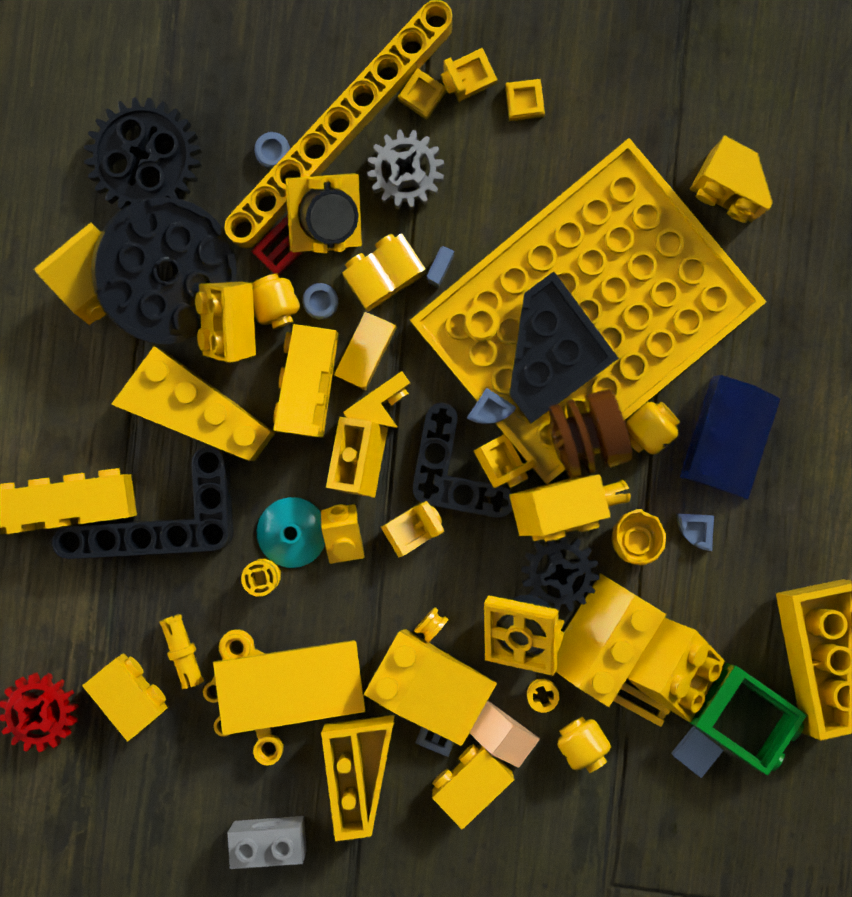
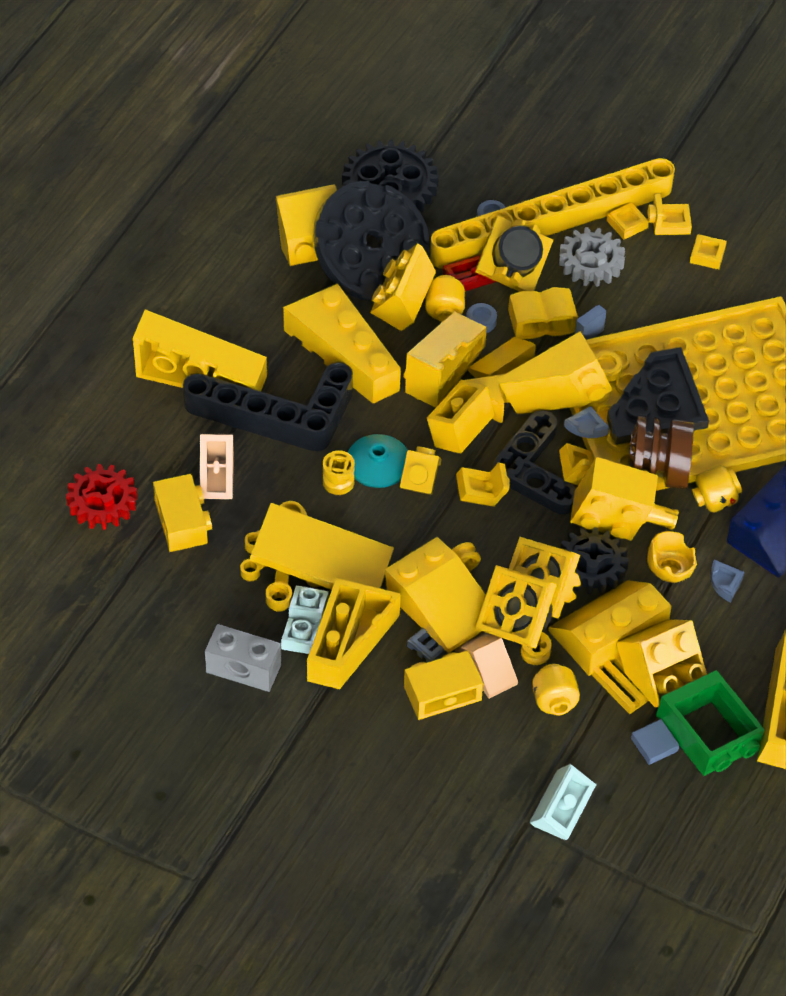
camera: 25 degrees right, 35 degrees down
yellow pin [159,614,204,689] -> none
none -> light nougat slope [200,434,234,499]
none -> light aqua slope [281,585,329,654]
none -> yellow piece [475,565,557,649]
none -> yellow slope [497,331,613,414]
none -> light aqua slope [530,764,596,840]

